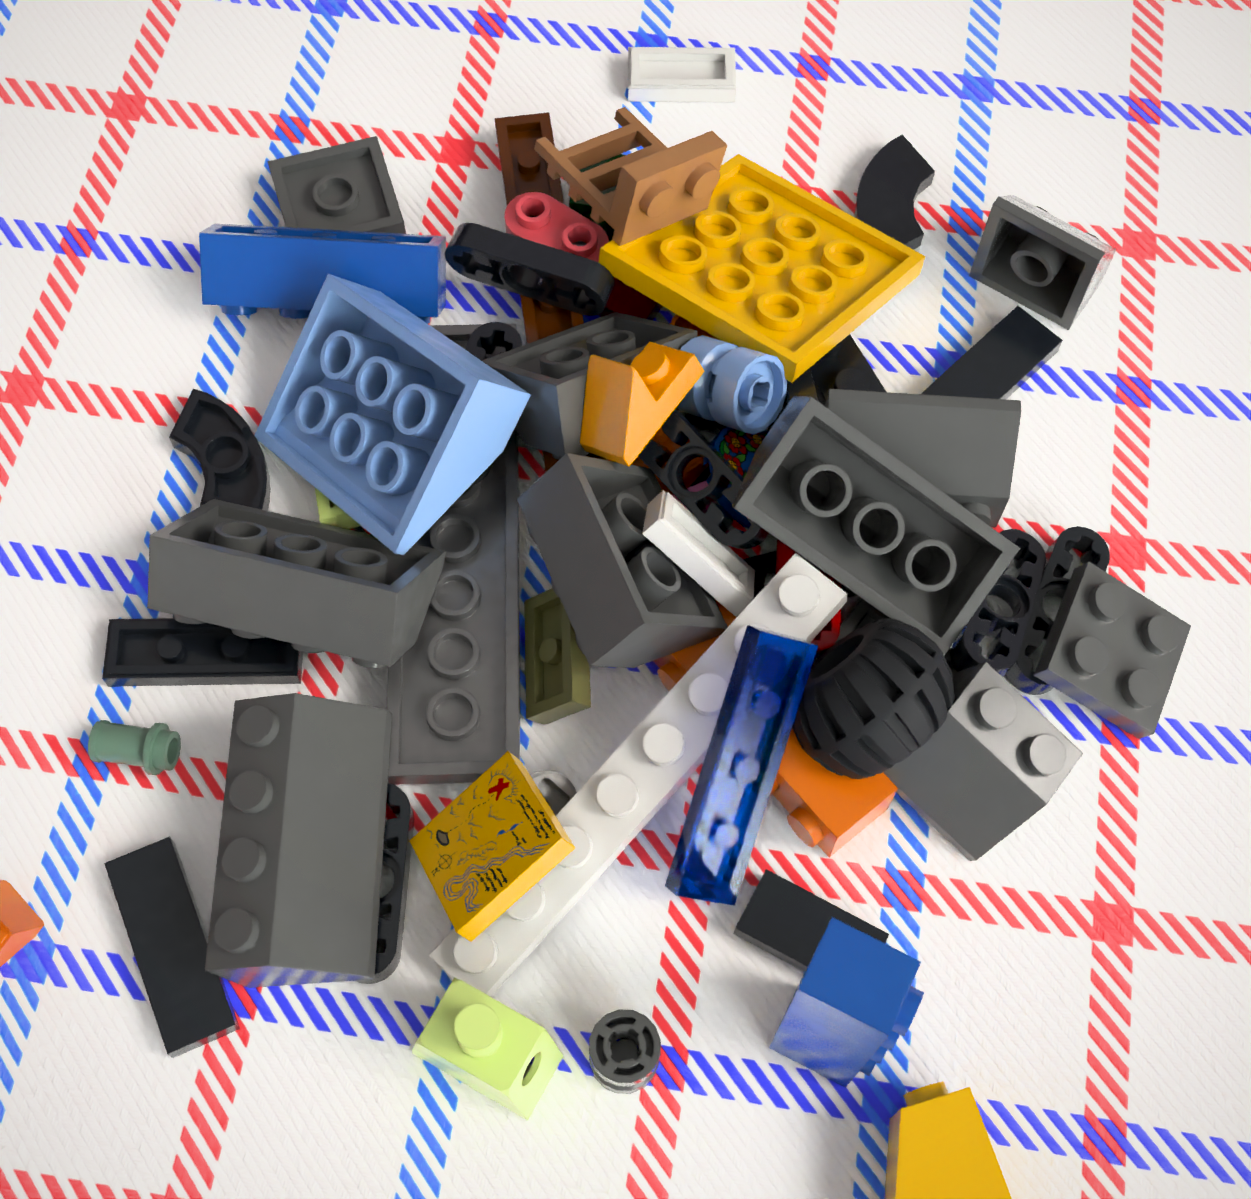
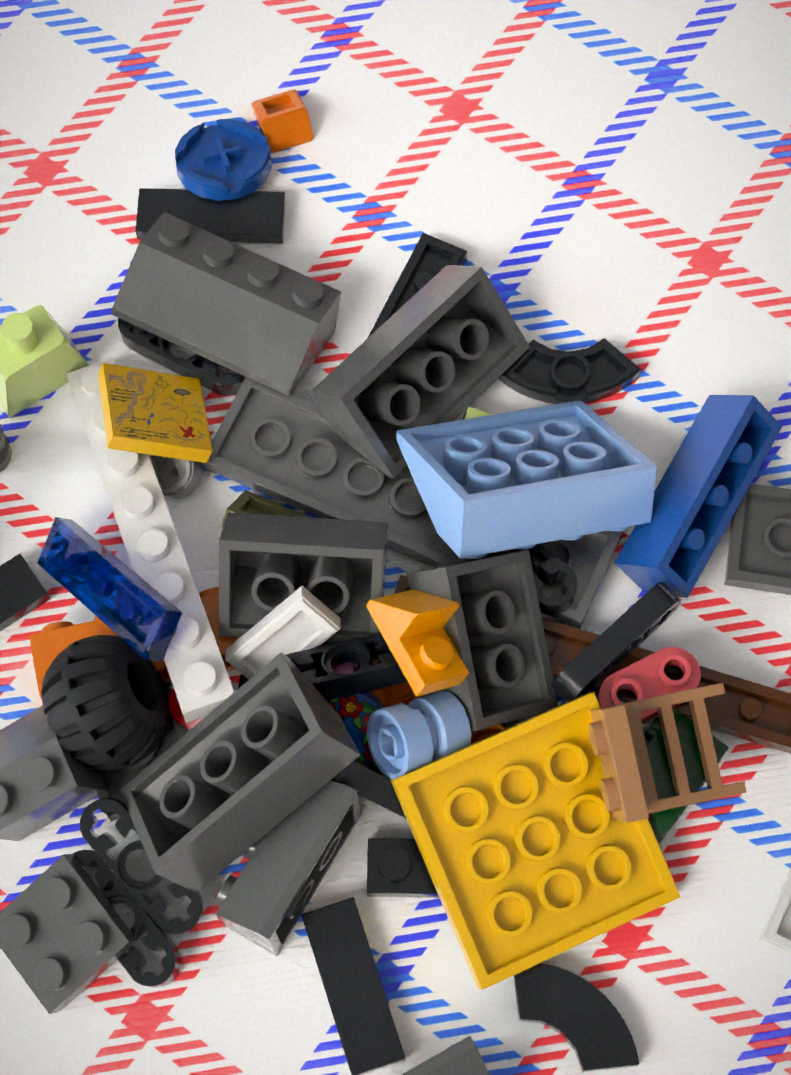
camera: 120 degrees right, 5 degrees up
sand green pin [88,720,181,775] -> none
none -> blue tile [175,119,272,201]

